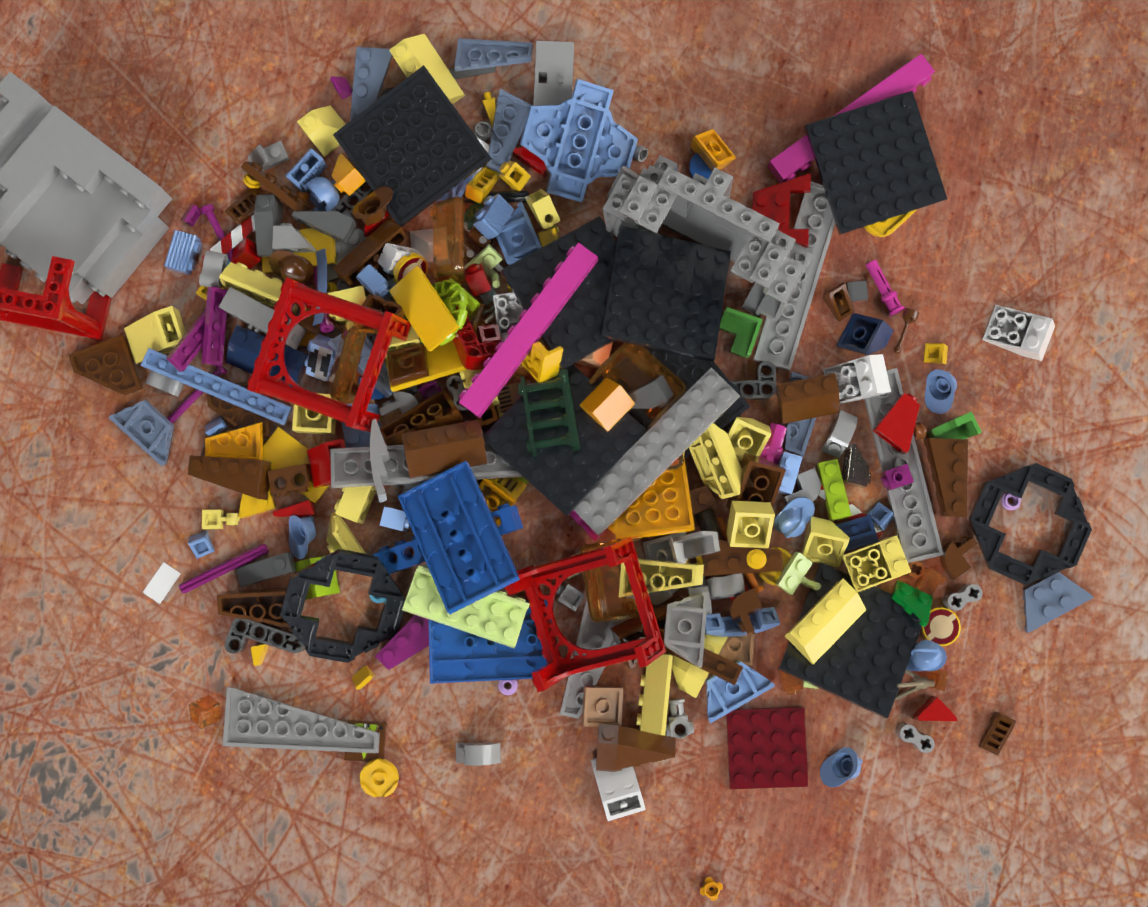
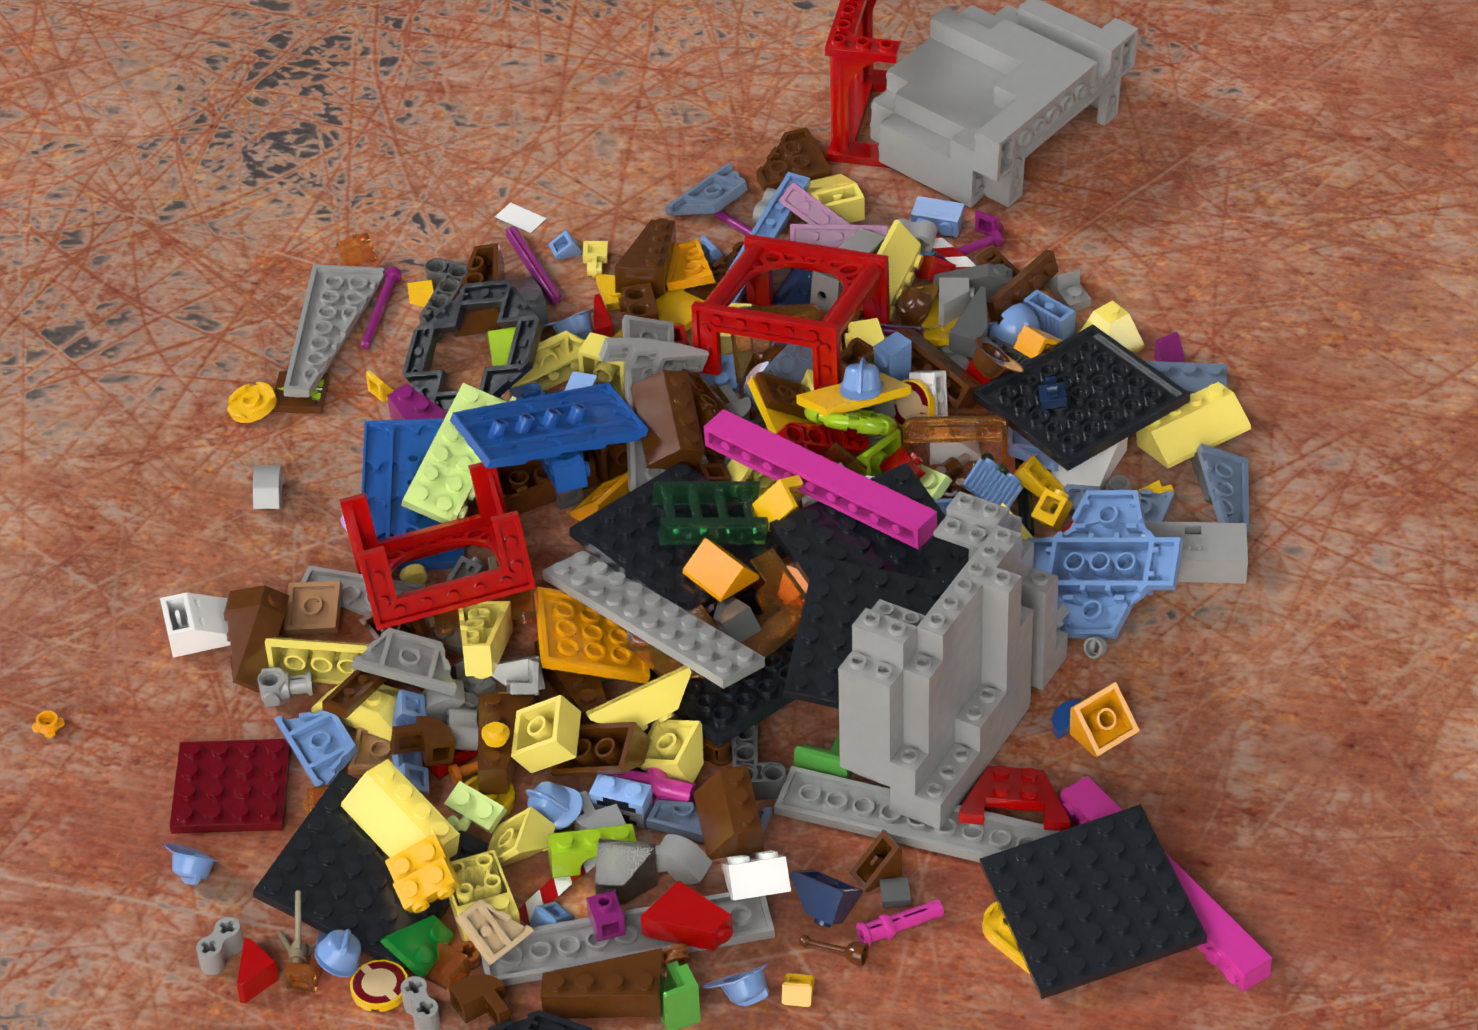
camera: 90 degrees right, 40 degrees down
dark blue plate [836,514,879,552] -> none
none -> magenta bar [361,267,402,349]
none -> yellow plate [385,834,462,913]
none -> light yellow tile [399,564,428,584]
none -> tan wing [455,899,534,965]
none -> medium blue piece [840,357,883,401]
none -> dark blue tile [1038,376,1067,410]

